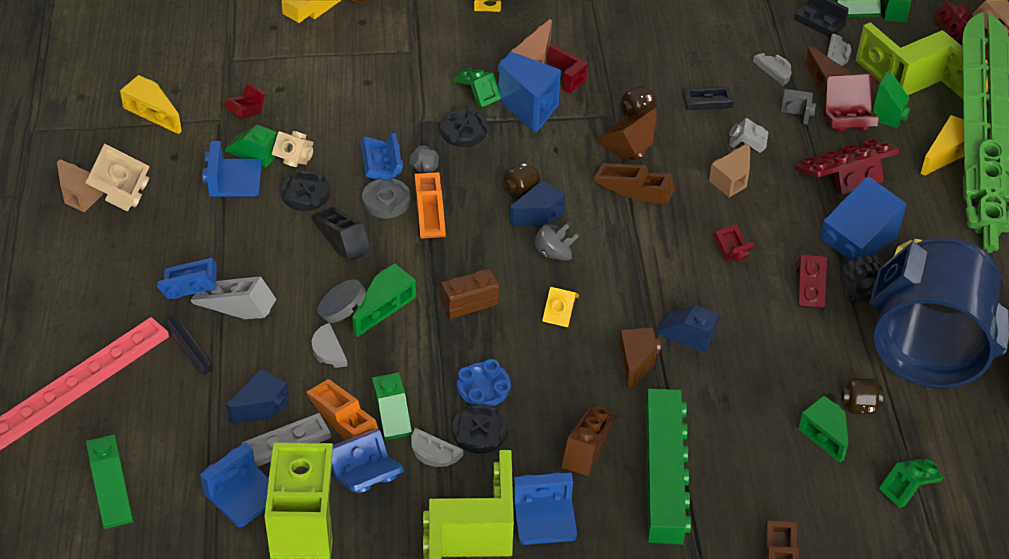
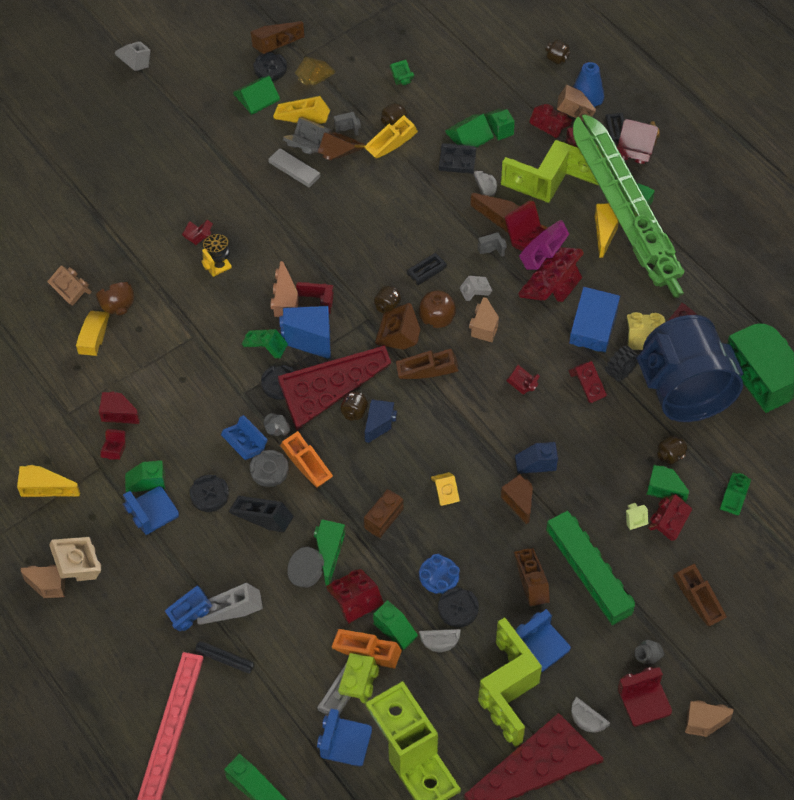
camera: 30 degrees left, 10 degrees up
dark blue slope [227,369,289,424] -> none
tan brick [272,131,313,167] -> none
light grey tile [311,323,347,368] -> none
blue bracket [332,428,404,493] -> none
dark grey piece [534,222,580,261] -> none
light grey tile [753,53,791,86] -> none
green slope [873,71,911,129] -> none
none -> dark red slope [99,391,140,424]
none -> dark red wing [278,345,391,430]
none -> dark red bracket [326,569,384,624]
none -> lime bracket [338,653,379,703]
none -> reddish brown cylinder [419,290,456,328]
none -> magenta slope [519,220,569,270]
none -> yellowish green tile [626,503,648,530]
none -> dark red bracket [648,494,692,541]

